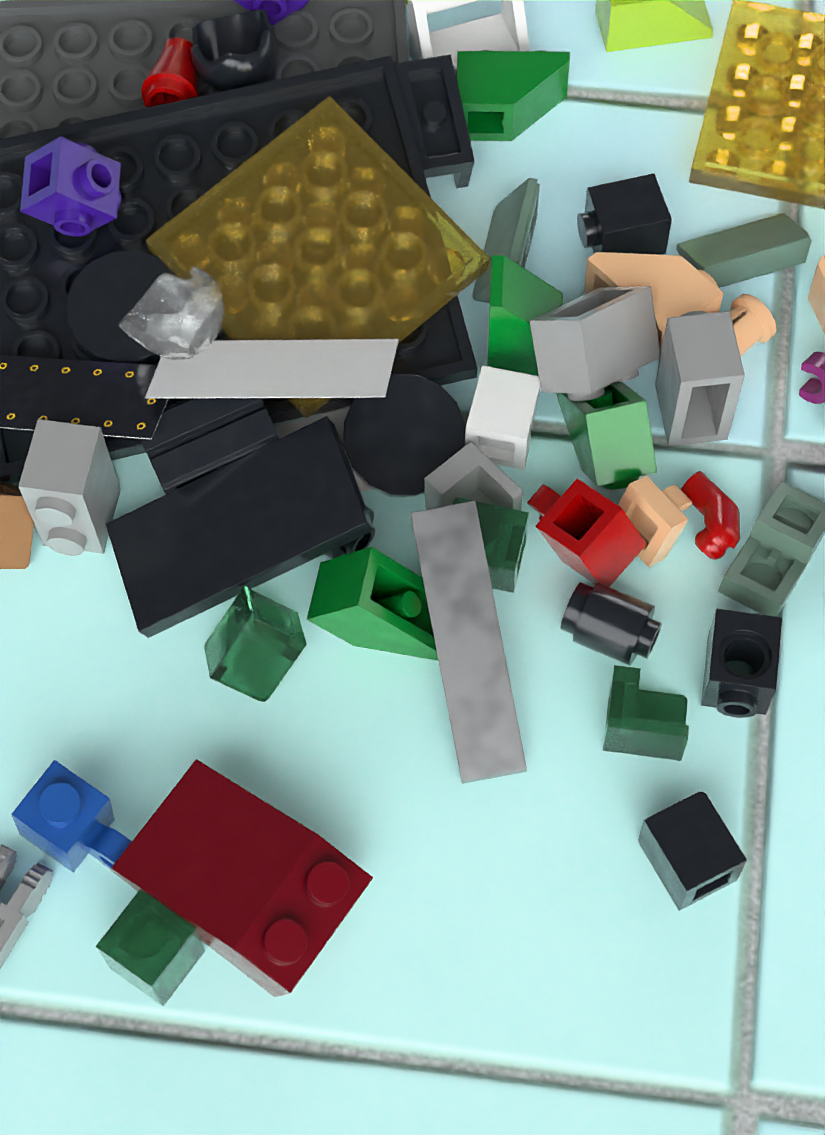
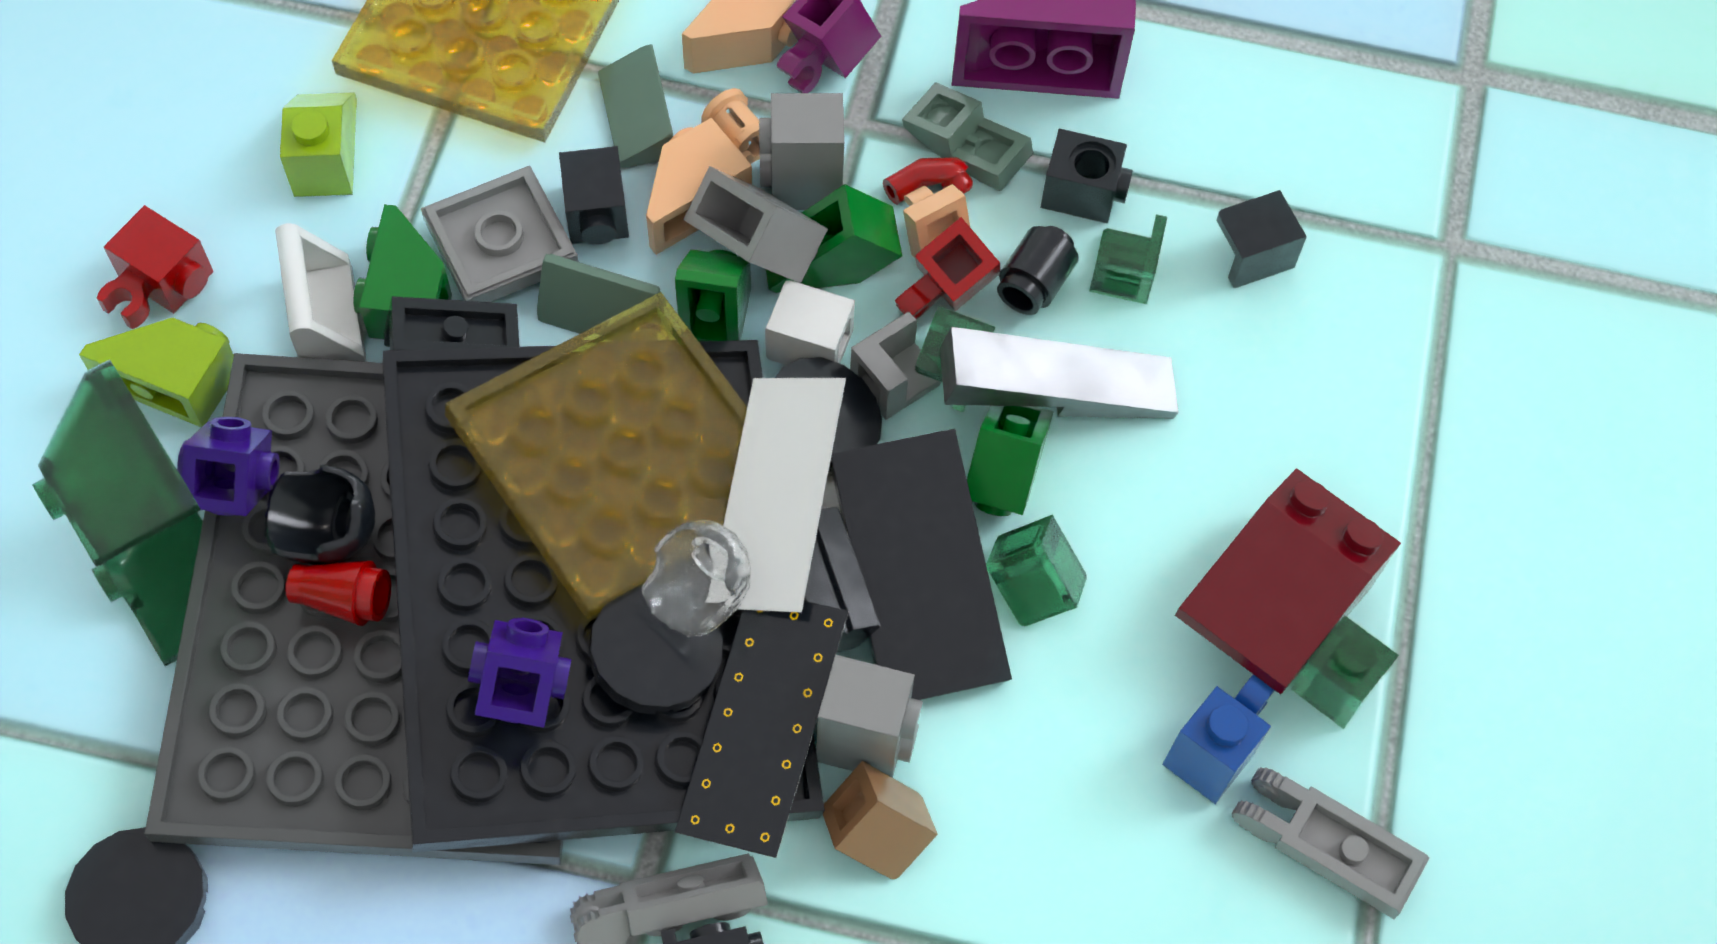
camera: 90 degrees left, 0 degrees up
none -> light grey plate [421,165,579,302]

